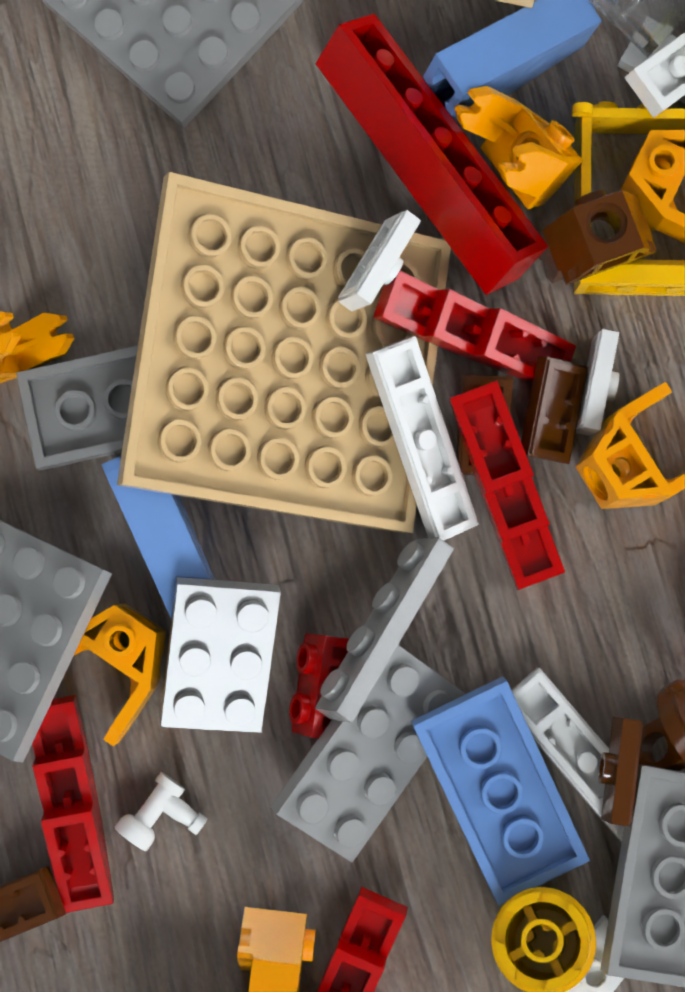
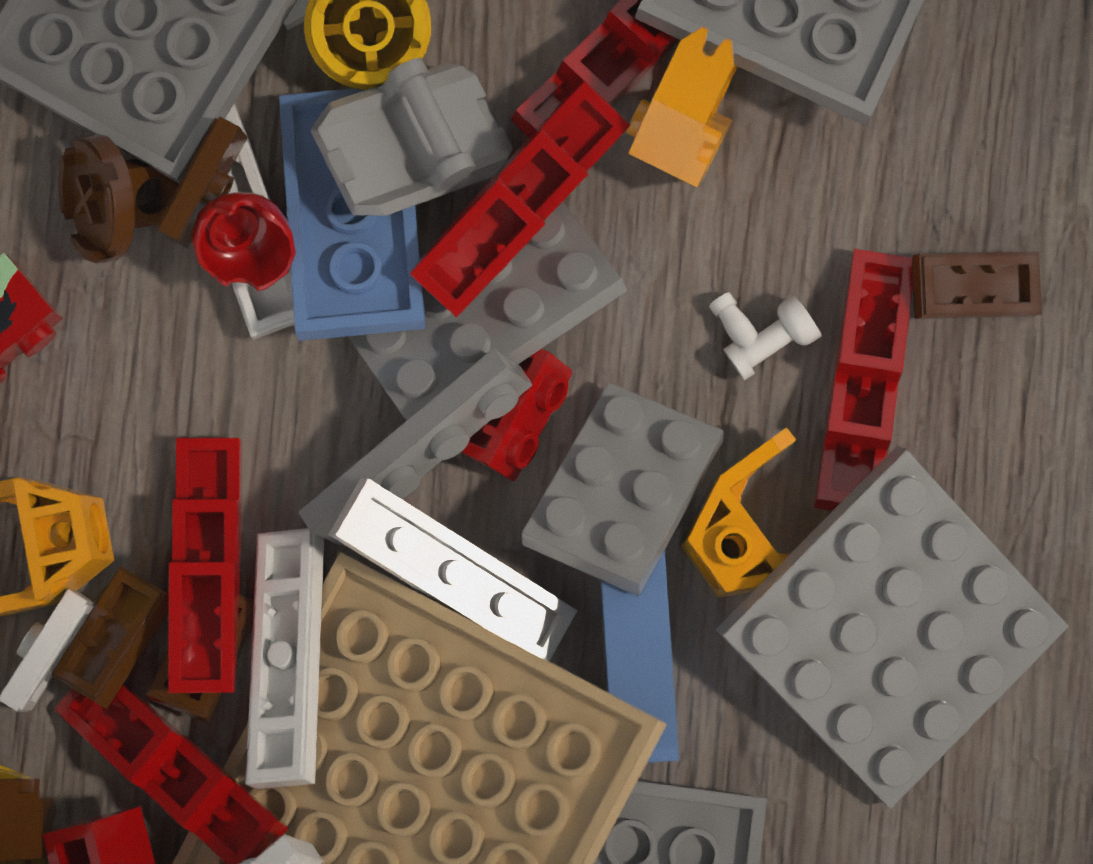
camera: 170 degrees left, 0 degrees up
none -> red hair [190,192,296,291]
none -> light grey shield [311,58,512,216]
none -> white plate [328,478,577,661]
none -> red slope [409,80,631,318]

